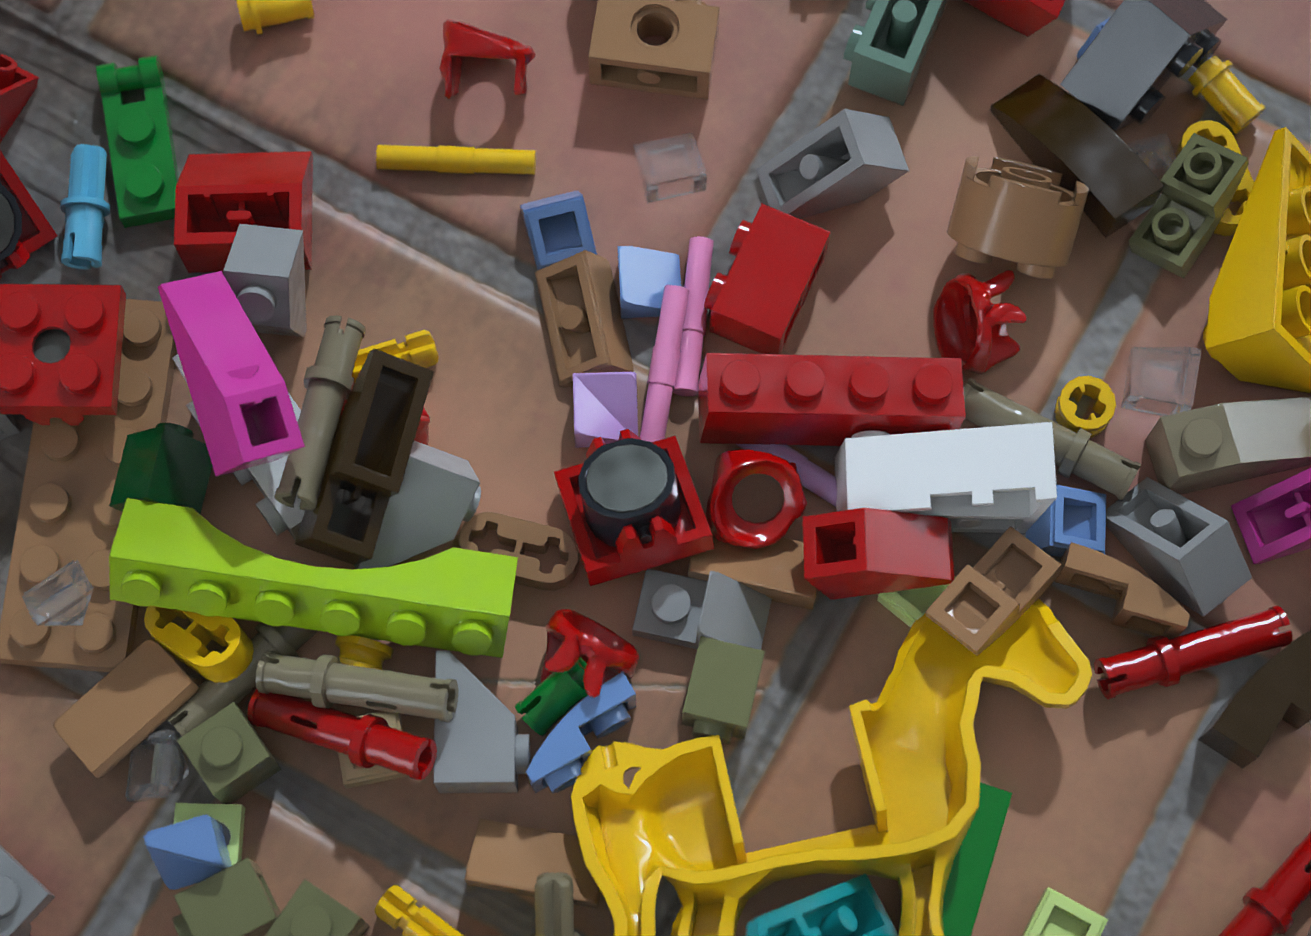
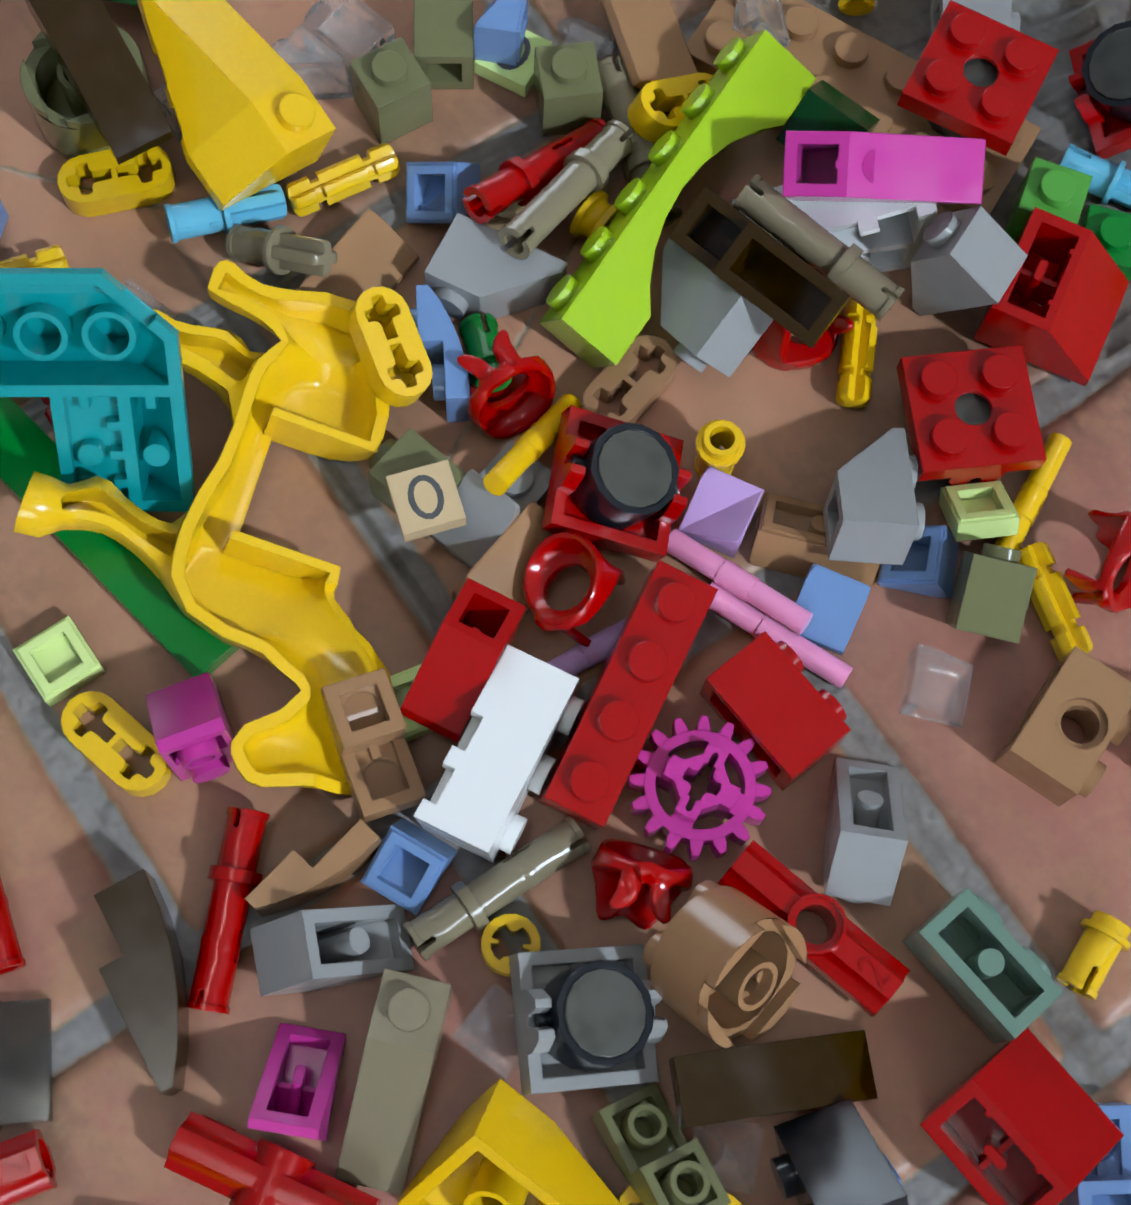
camera: 110 degrees right, 0 degrees up
none -> yellow beam [61,691,172,797]
none -> dark pink slope [145,672,235,783]
none -> yellow beam [348,286,433,407]
none -> tan tile [386,459,466,542]
none -> medium blue slope [406,162,480,224]
none -> yellow piece [483,393,581,496]
none -> piece [509,944,668,1096]
none -> dark pink gear [627,715,771,861]
none -> yellow pin [694,419,746,478]
none -> red piece [717,840,910,1017]
none -> light grey slope [823,428,925,565]
none -> red piece [896,345,1046,486]
none -> yellowish green tile [939,480,1020,542]
none -> olive brick [946,543,1037,644]
none -> bright green brick [1004,157,1093,241]
none -> yellow axle [1019,542,1093,661]

